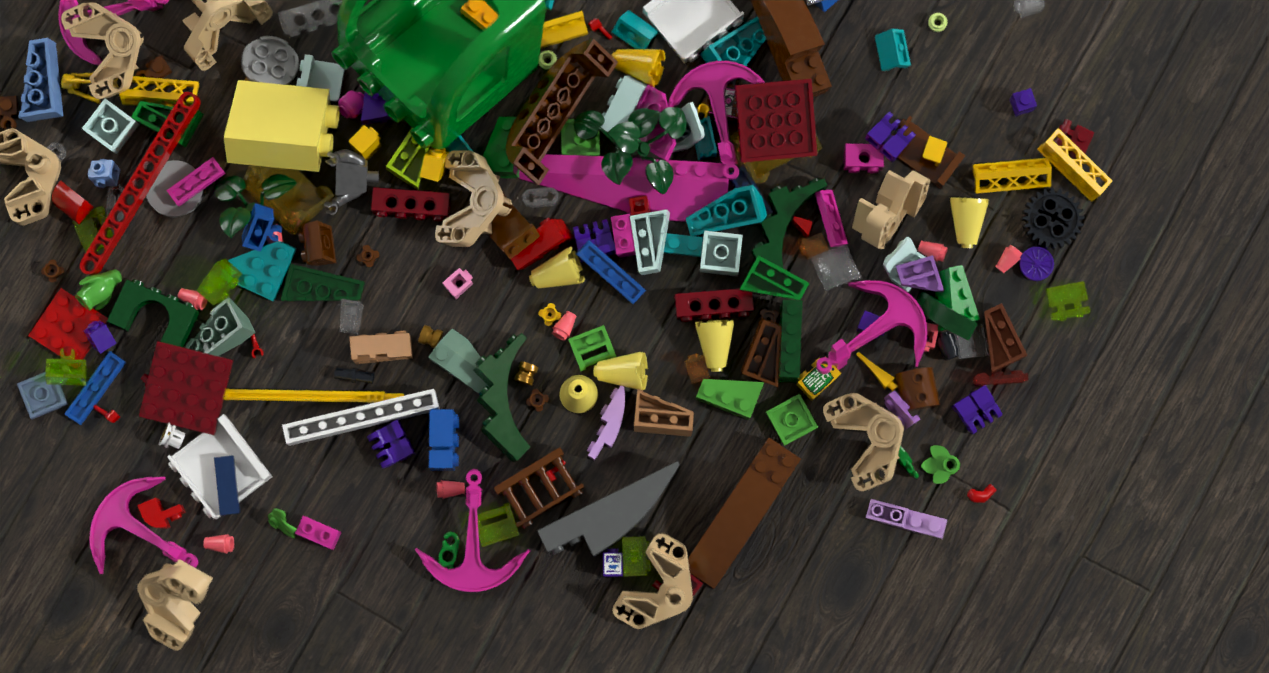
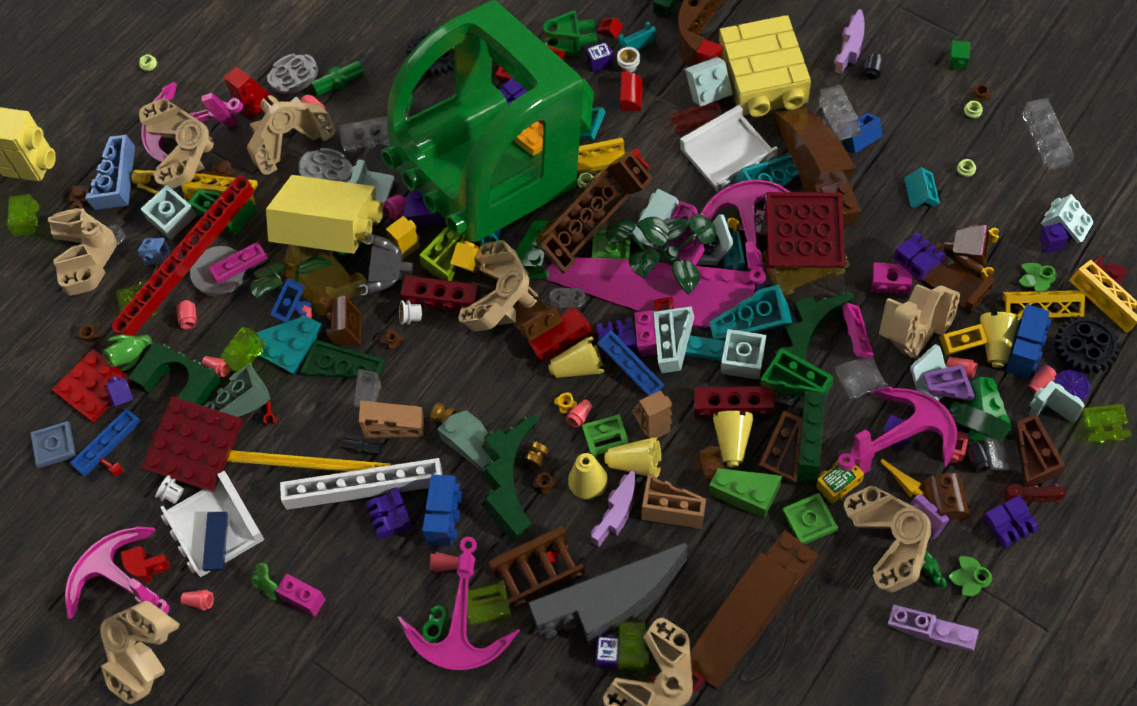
camera: 15 degrees right, 20 degrees down
clear neon green brick [45,349,87,386] -> none
red brick [52,180,94,224] -> none
bright pink brick [443,268,473,300] -> none
teal panel [612,10,658,49] -> none
yellow cone [612,49,665,87] -> none
red slope [792,216,812,238] -> none
clear orange bracket [799,233,829,260] -> none
yellow panel [922,136,947,167] -> none
red arm [967,484,997,503] -> none
none -> coral brick [176,300,197,329]
none -> white piece [399,300,422,325]
none -> medium nougat wedge [631,390,672,439]
none -> yellow brick [939,324,987,356]
none -> reddish brown torso [944,224,999,280]
none -> blue piece [1005,304,1051,378]
none -> bright green plate [1019,263,1057,292]
none -> light aqua bracket [1029,381,1085,423]
none -> light aqua bracket [1041,194,1093,243]

